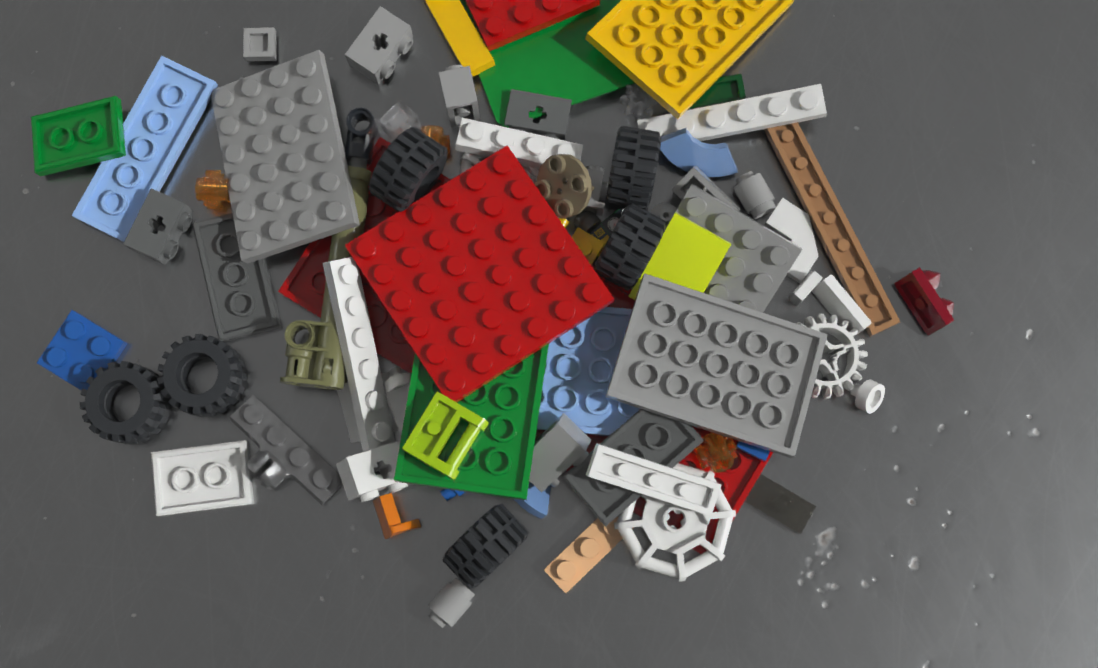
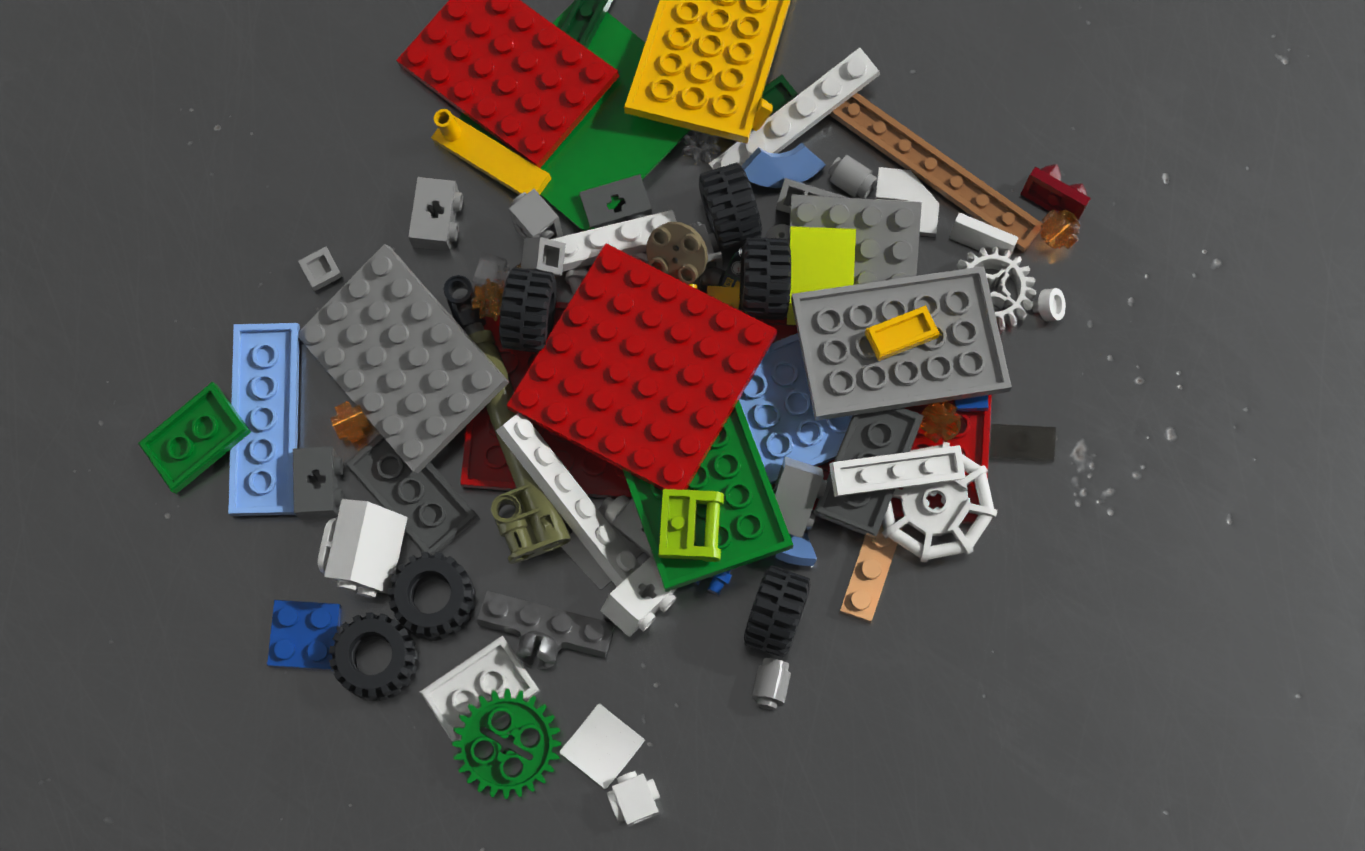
camera: 20 degrees left, 5 degrees down
orange tile [373,493,421,539] -> none
white tile [789,271,823,306] -> none
none -> white brick [318,499,408,598]
none -> green gear [451,688,562,799]
none -> clear orange gear [471,278,504,321]
none -> light grey plate [521,237,566,276]
none -> white sticker [560,704,645,789]
none -> white brick [607,771,660,827]
none -> yellow tile [752,98,773,131]
none -> yellow tile [865,305,940,361]
none -> clear orange gear [1040,210,1080,249]

